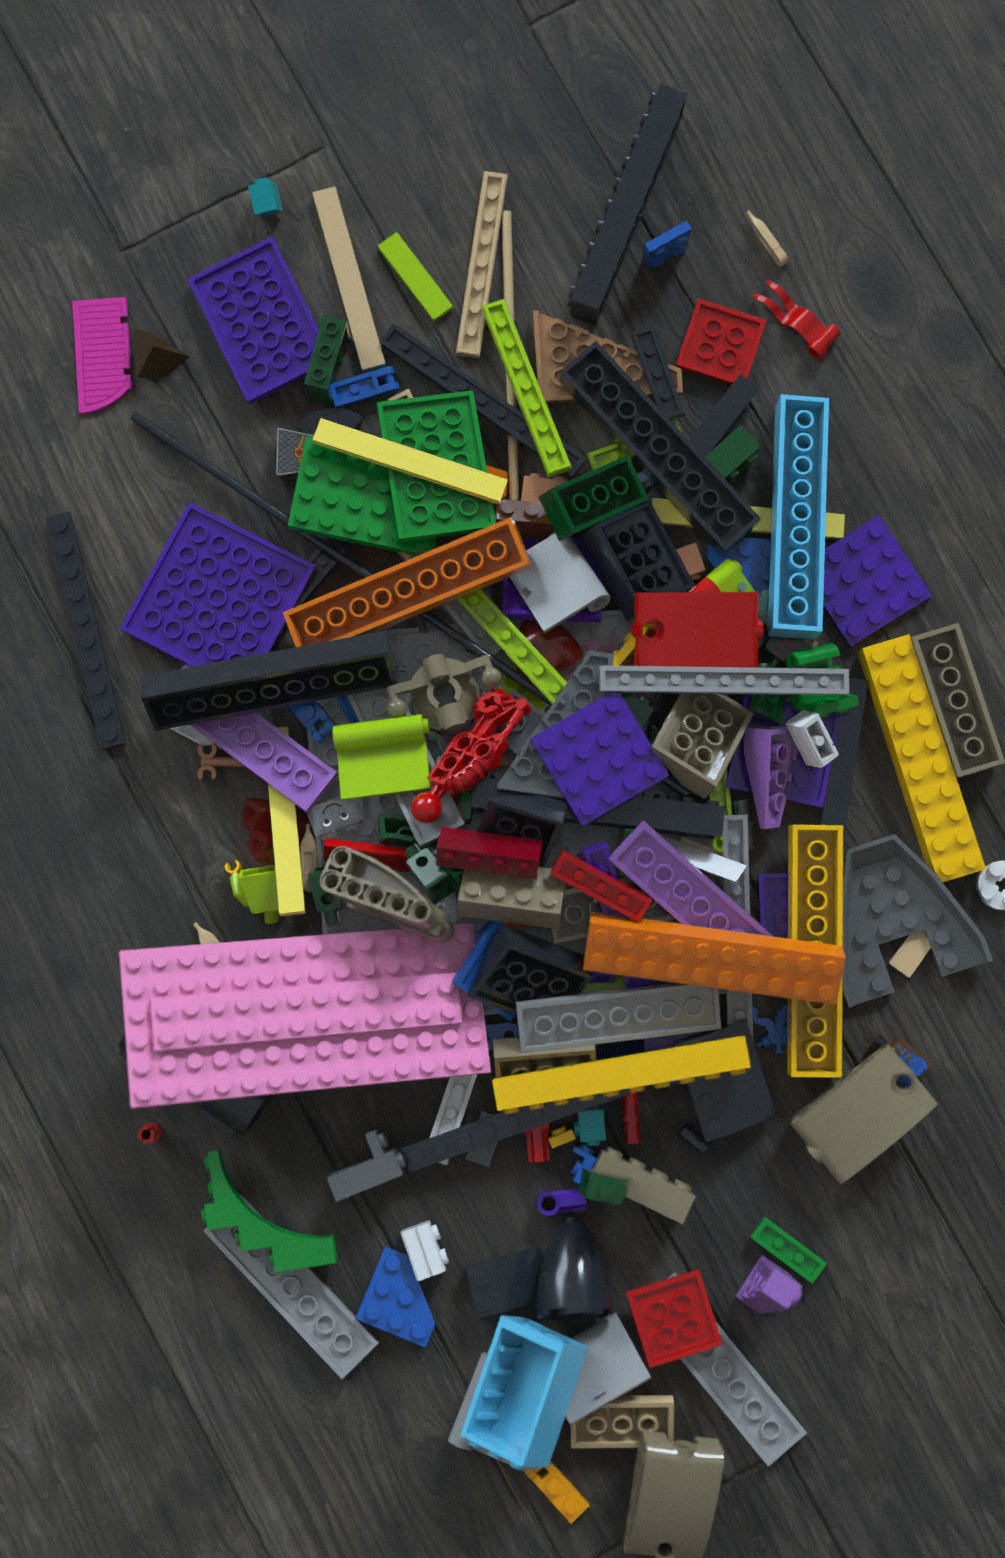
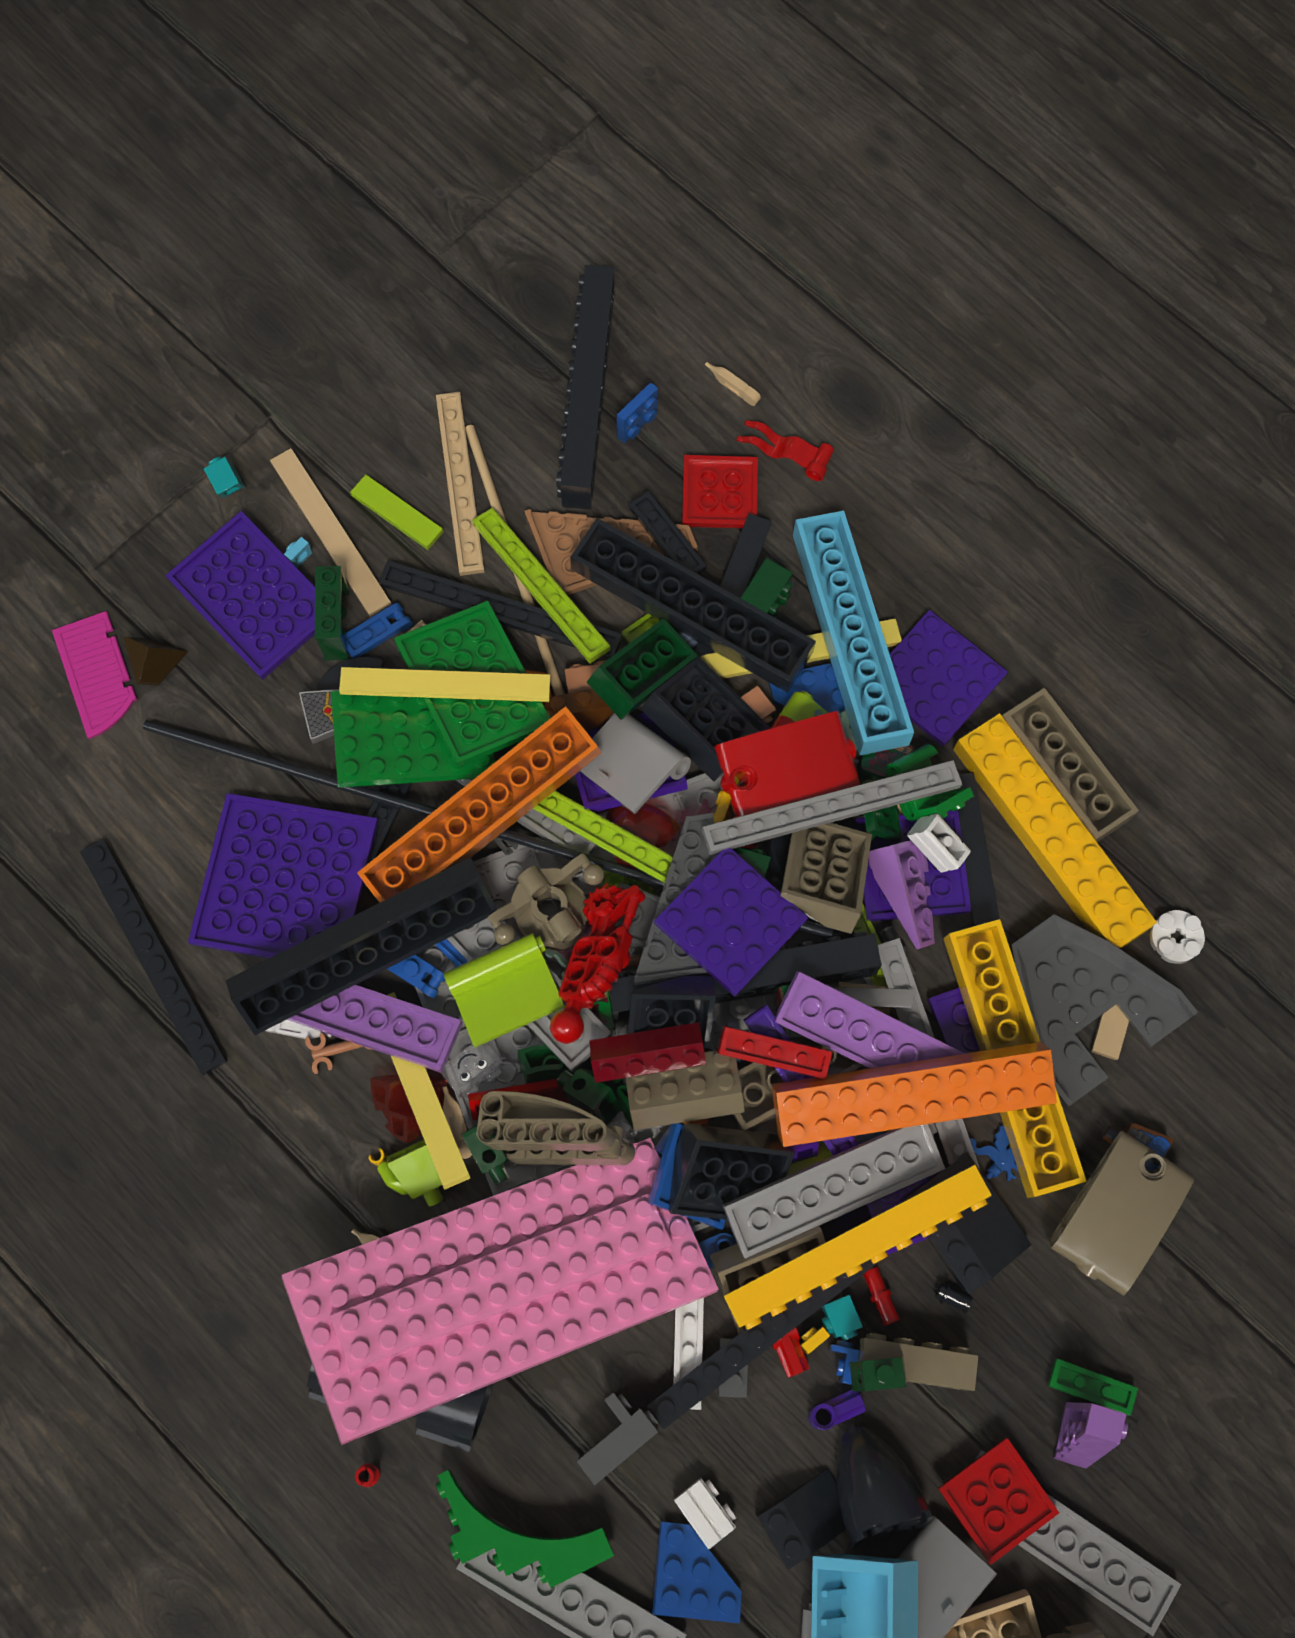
camera: 20 degrees left, 10 degrees down
none -> medium azure plate [284,537,312,568]

